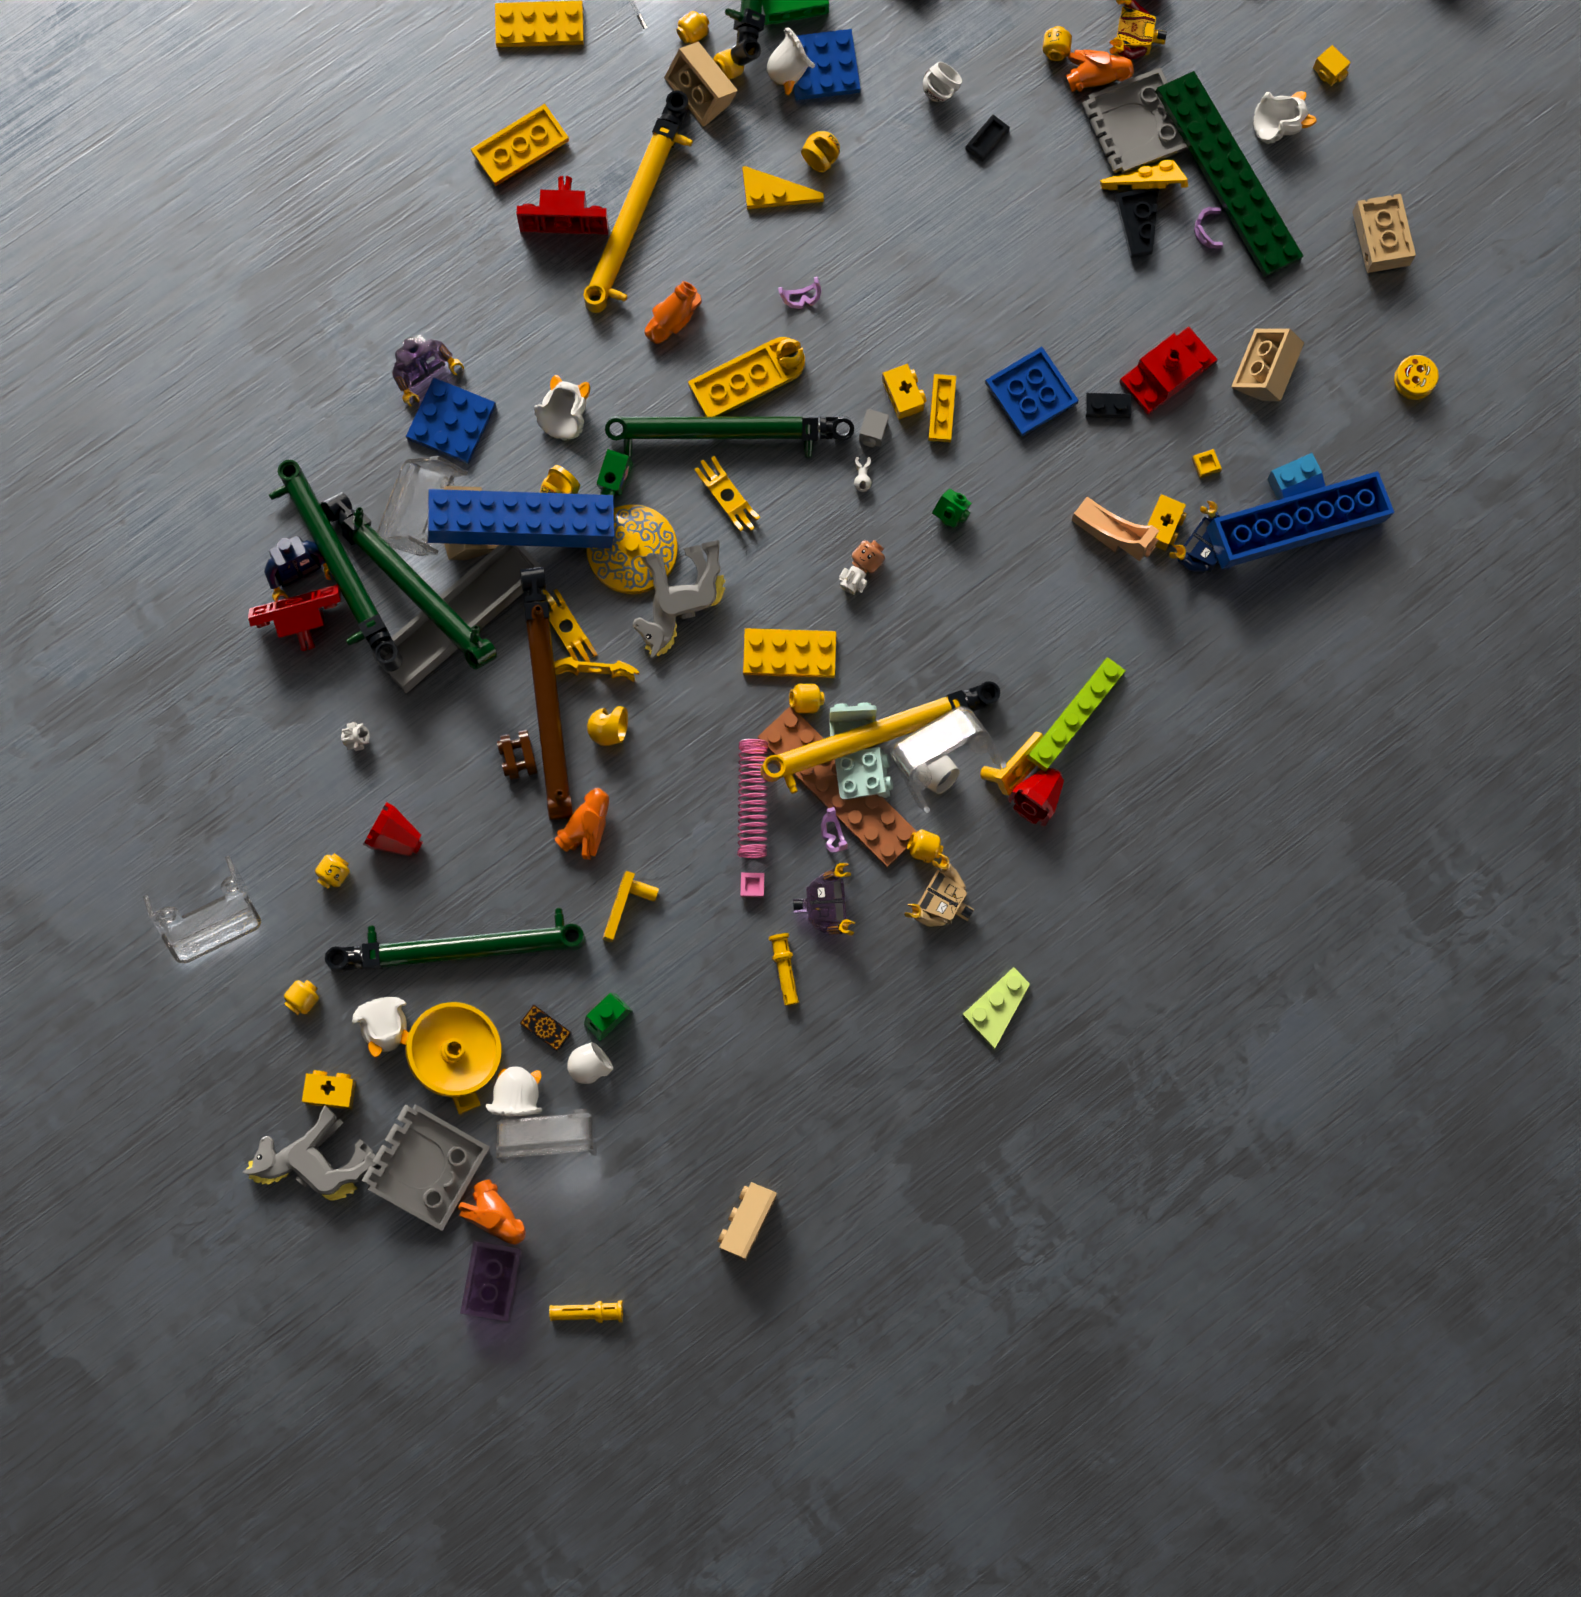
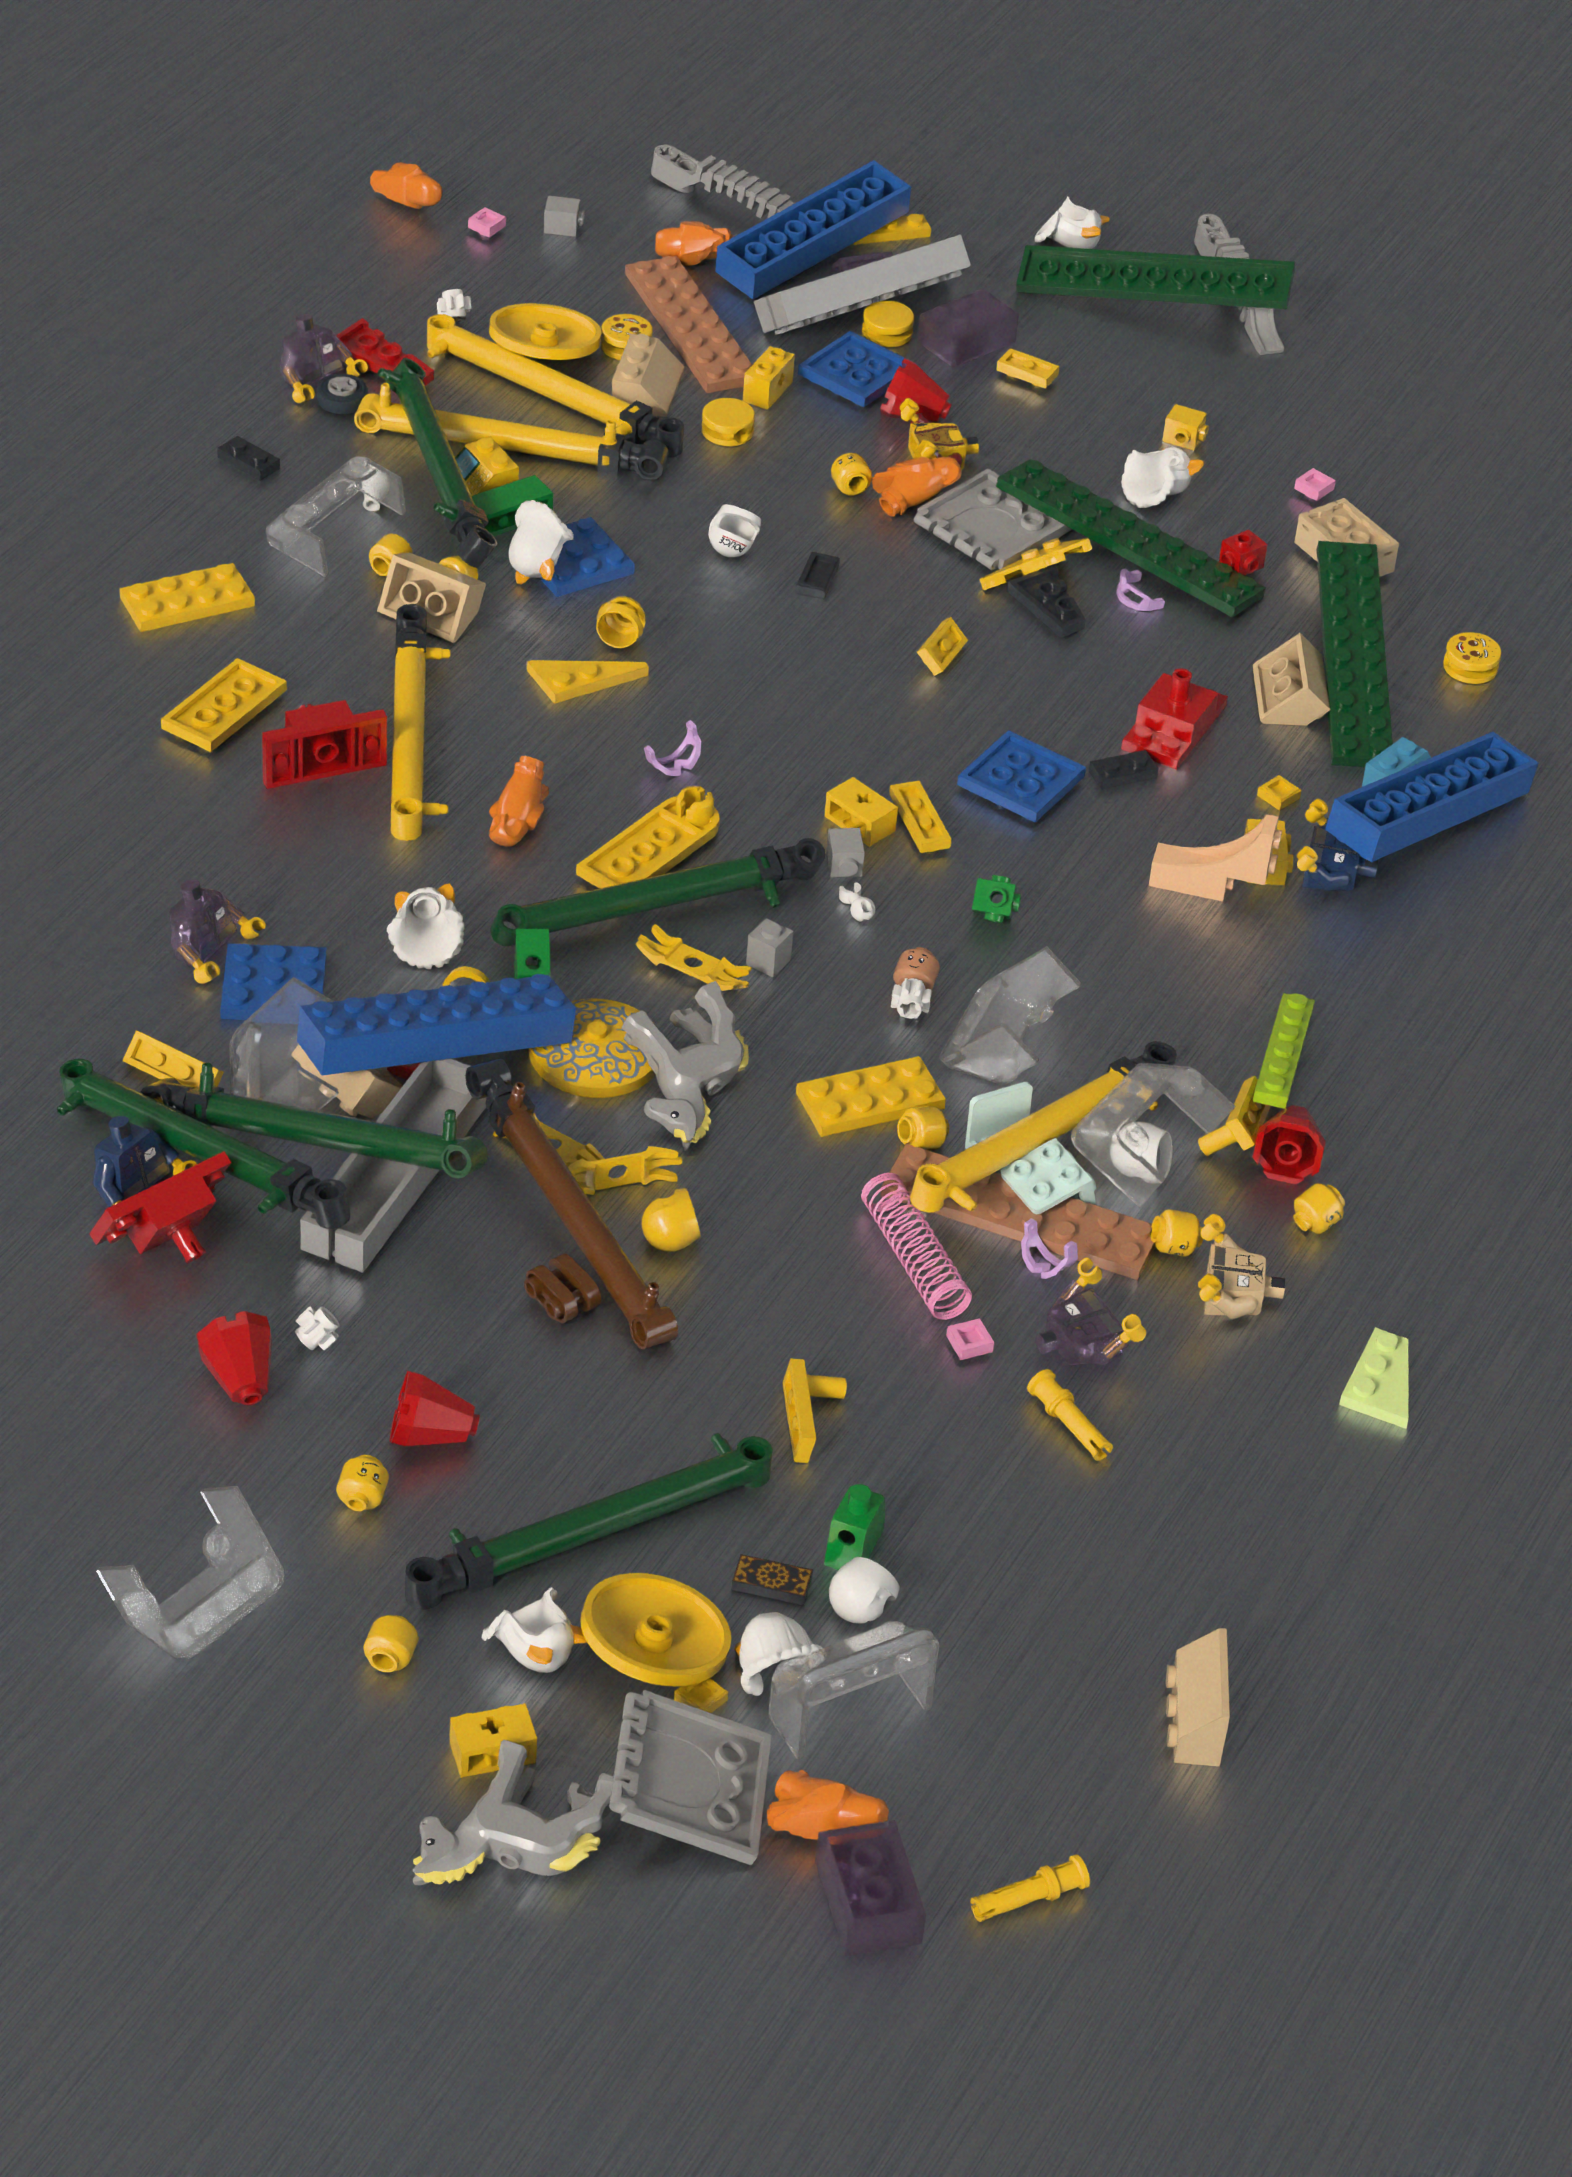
camera: 25 degrees left, 35 degrees down
orange animal [555,788,609,860] -> none
none -> yellow plate [122,1030,224,1088]
none -> red cone [196,1311,272,1405]
none -> light grey brick [746,918,793,977]
none -> yellow plate [917,617,968,676]
none -> clear windscreen [939,946,1081,1084]
none -> red brick [1219,529,1268,576]
none -> yellow head [1293,1183,1345,1234]
none -> bright pink plate [1294,468,1336,501]
none -> dark green plate [1316,541,1393,767]

